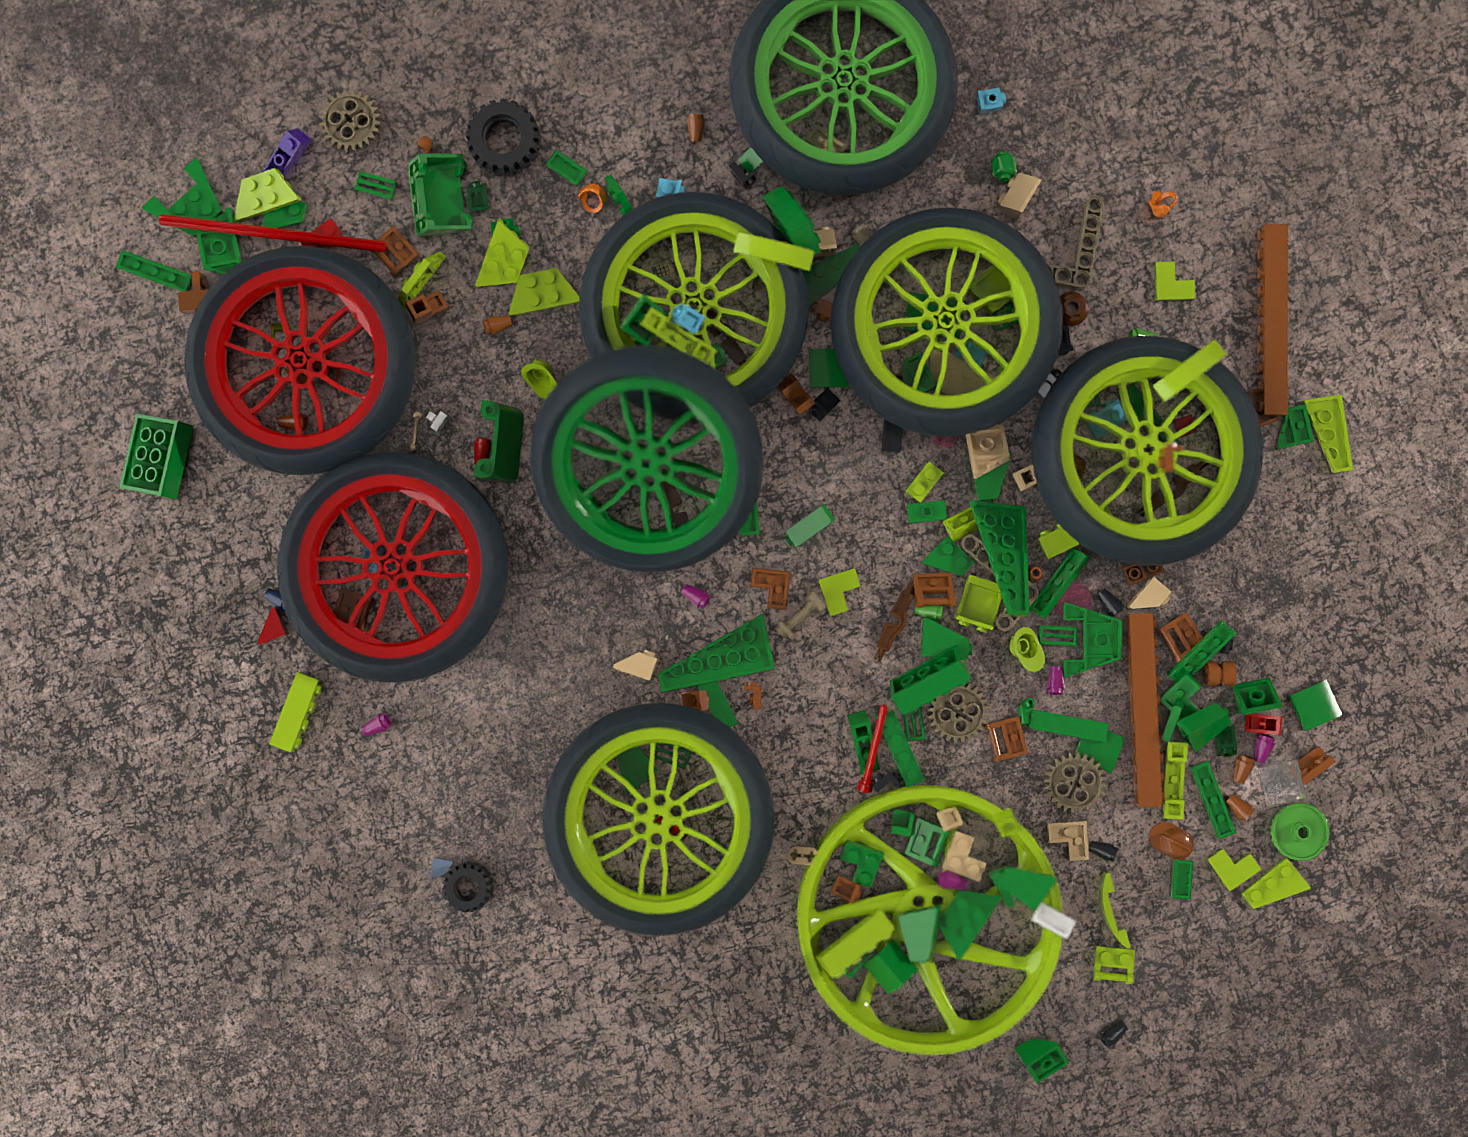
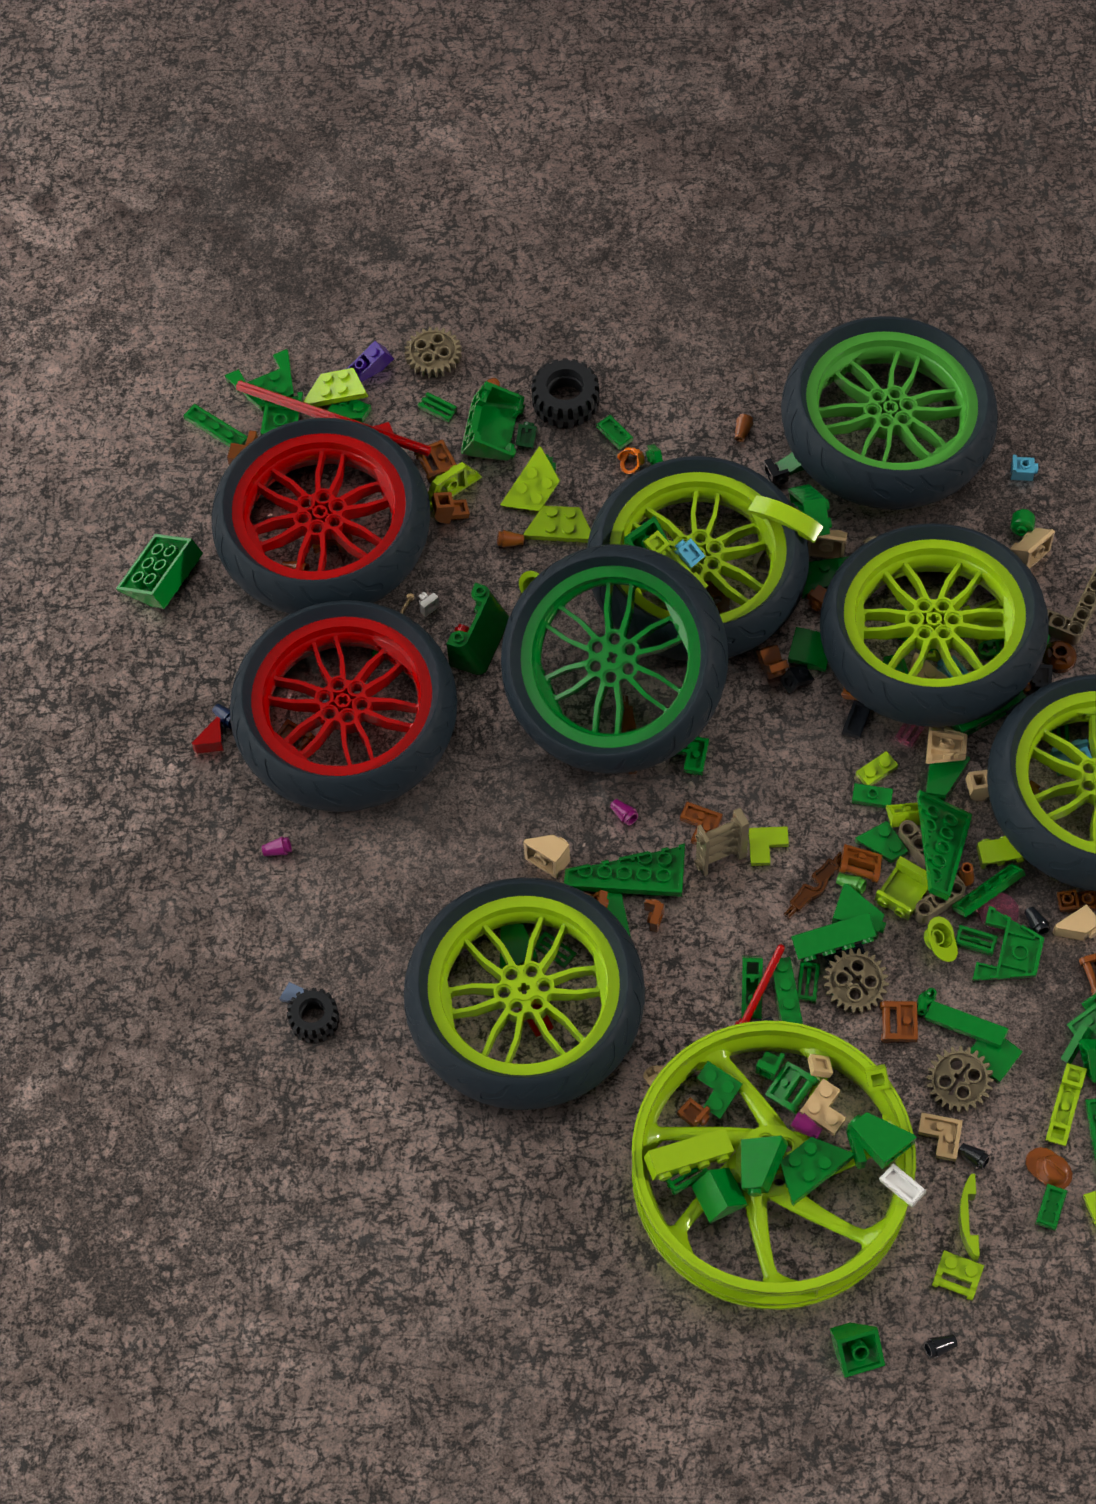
camera: 15 degrees right, 25 degrees down
lime brick [269,672,323,752] -> none
green slope [784,504,835,548] -> none
magenta cone [1046,666,1066,695] -> none
dark orange brick [1126,613,1165,807] -> none

